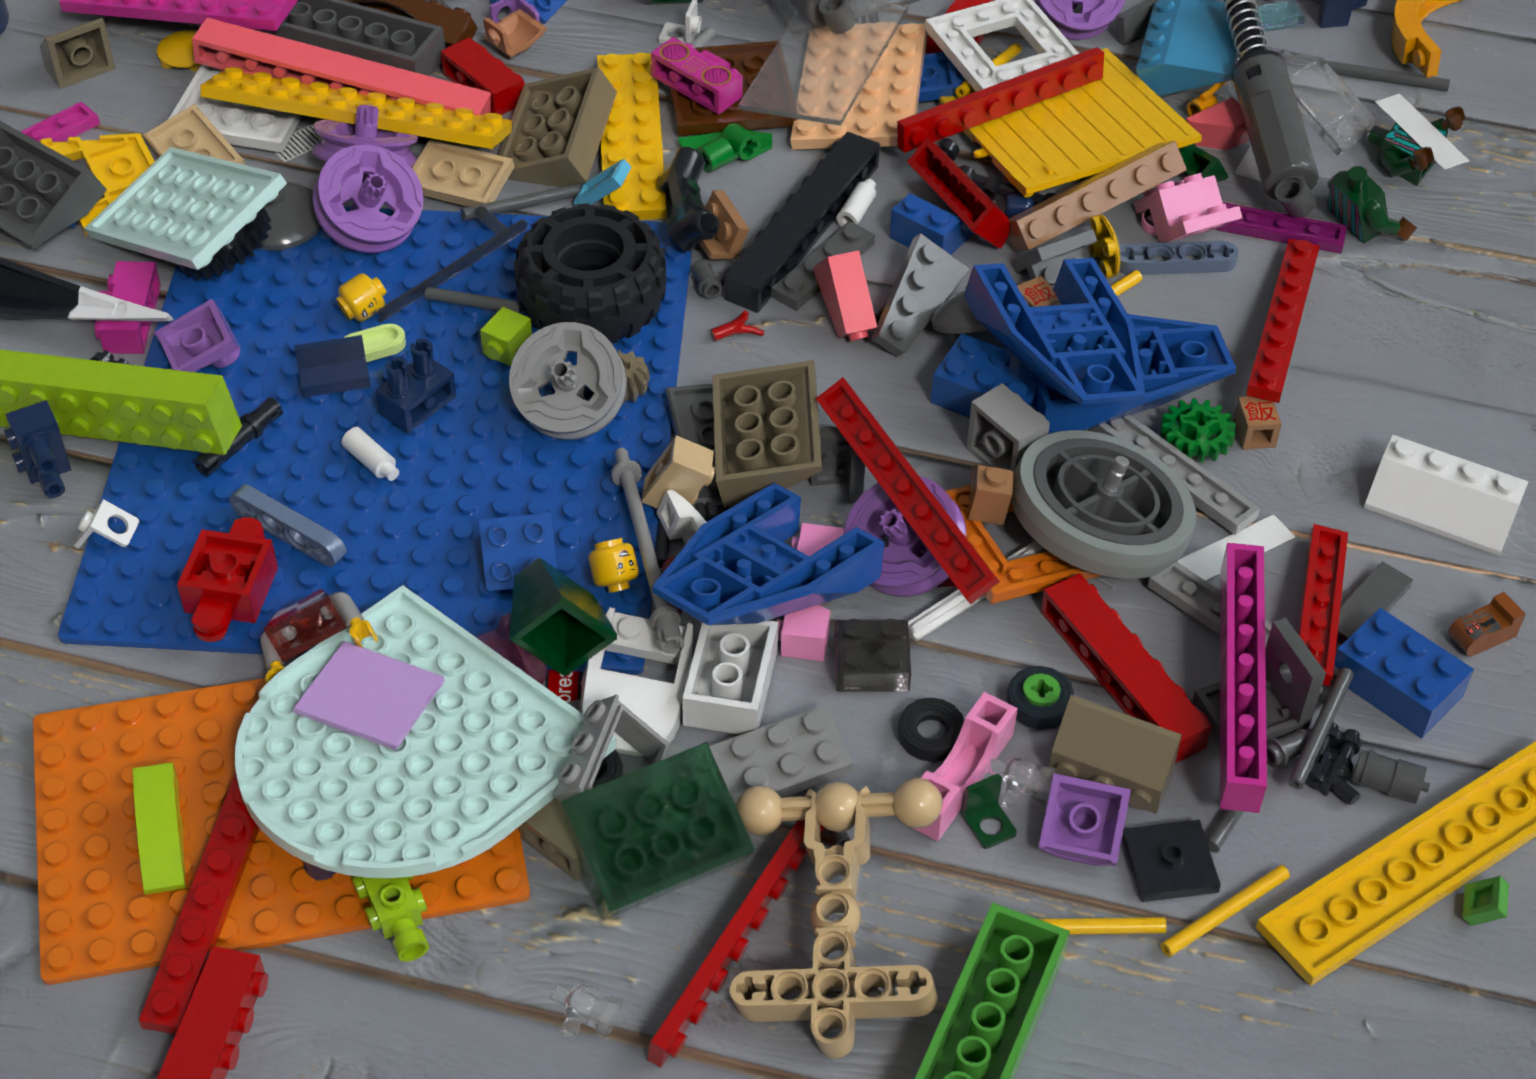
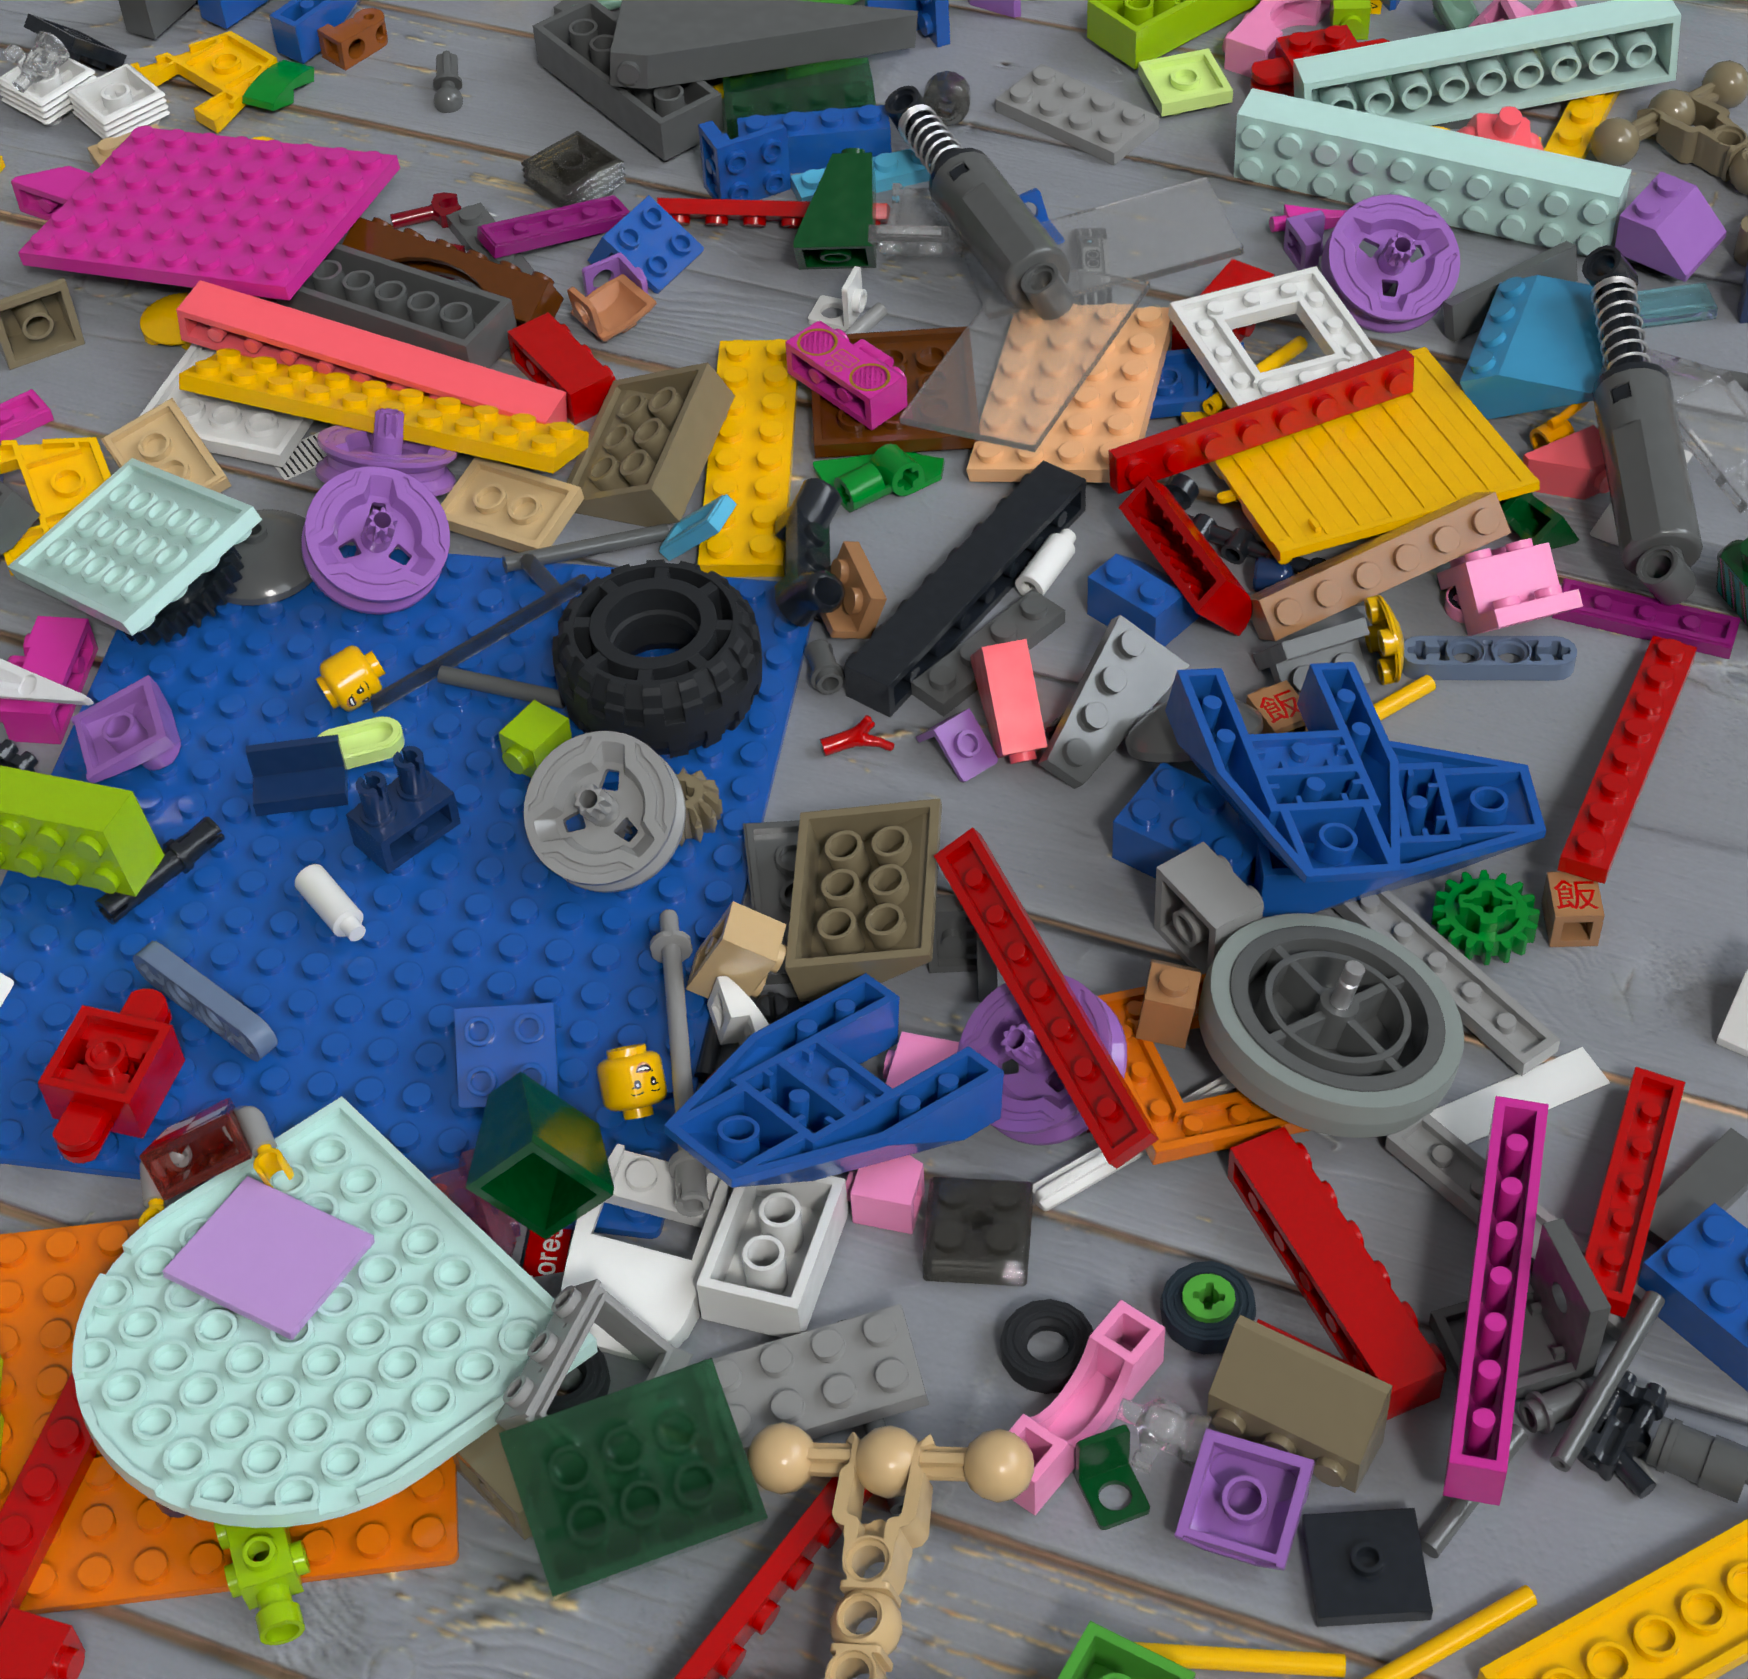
camera: 10 degrees right, 0 degrees up
none -> medium lavender bracket [916,708,998,782]

